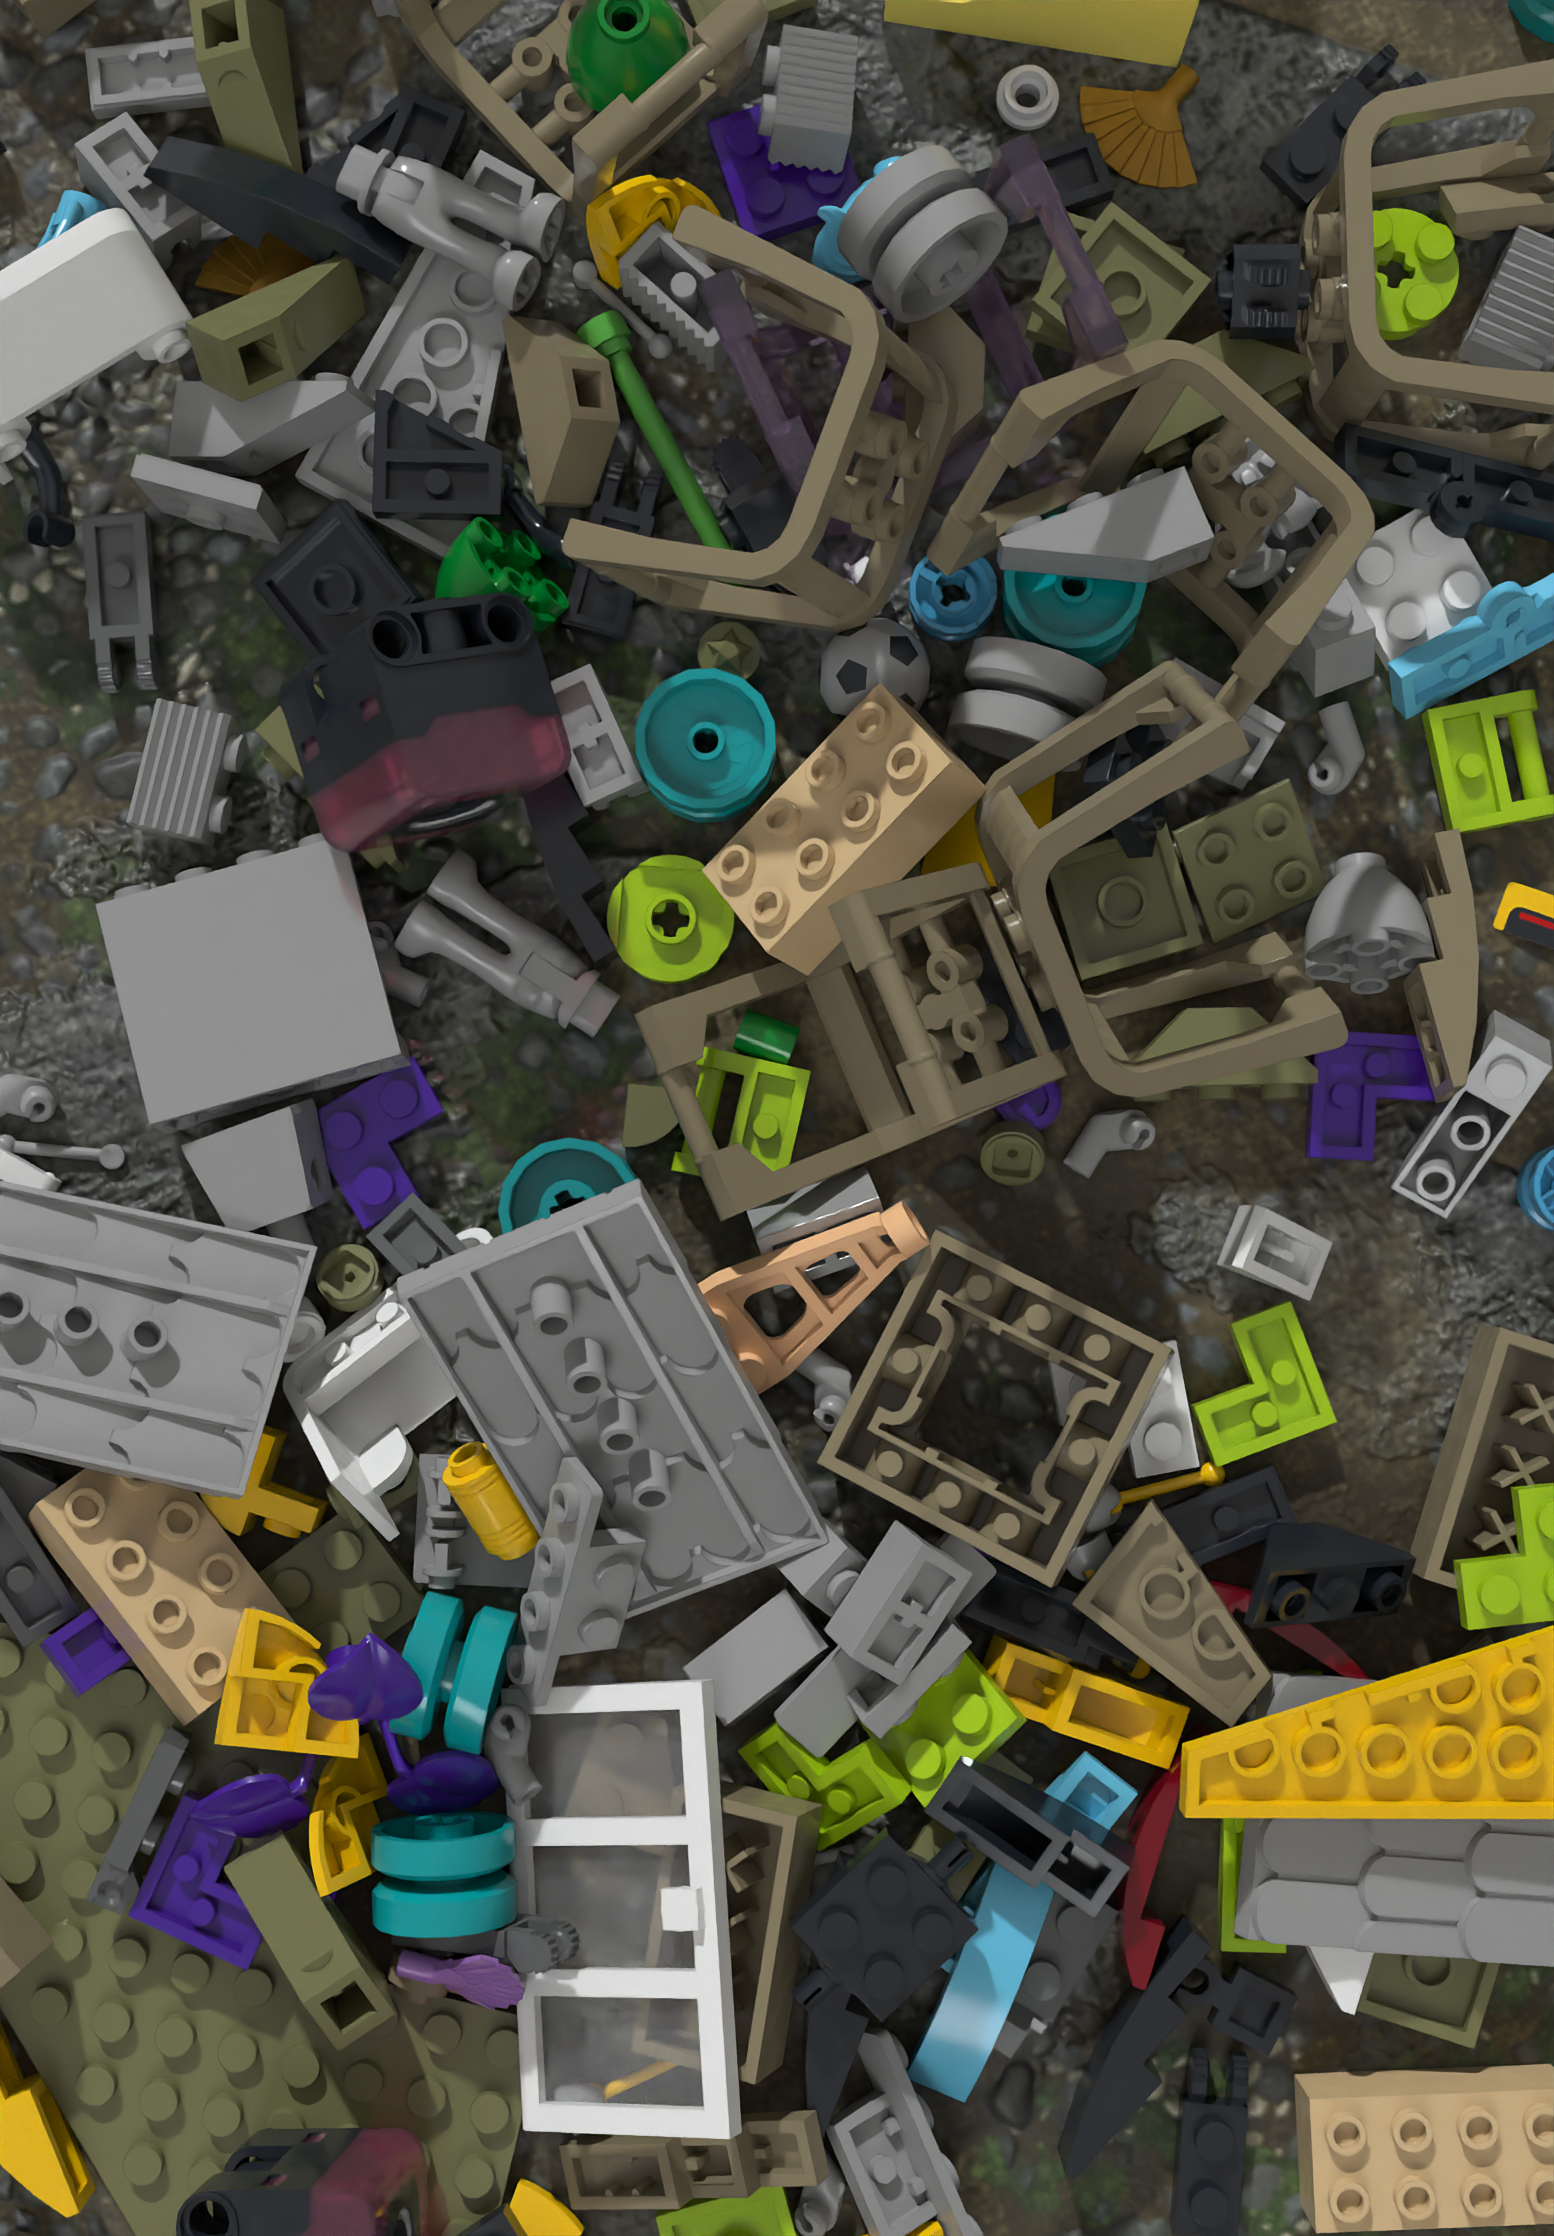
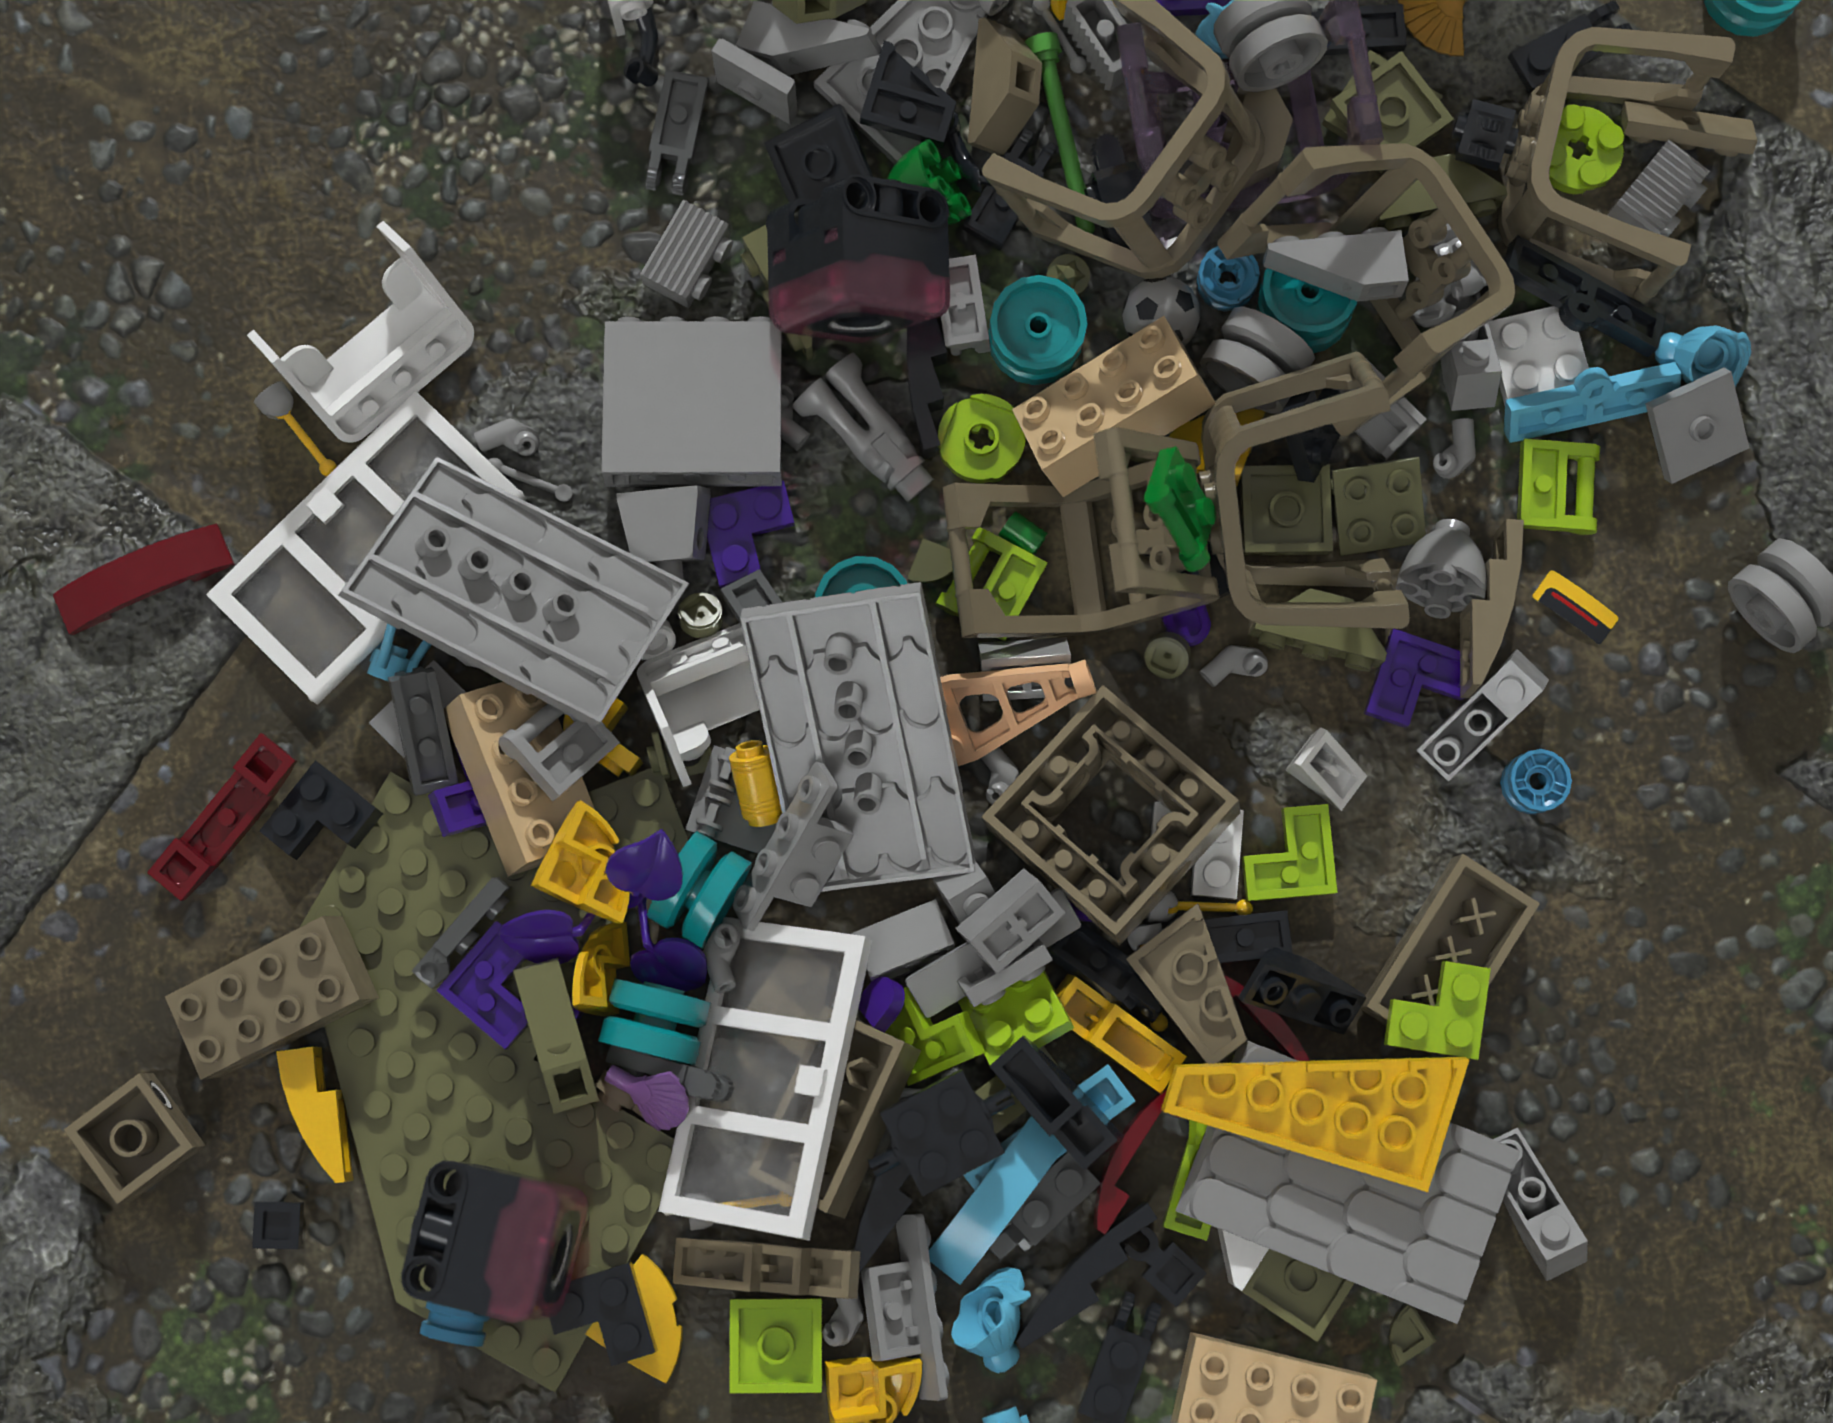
camera: 10 degrees right, 5 degrees down
none -> light grey plate [498,703,620,801]
none -> dark purple tile [858,976,905,1033]
none -> medium azure hair [951,1267,1031,1373]
none -> green plate [1144,446,1216,572]

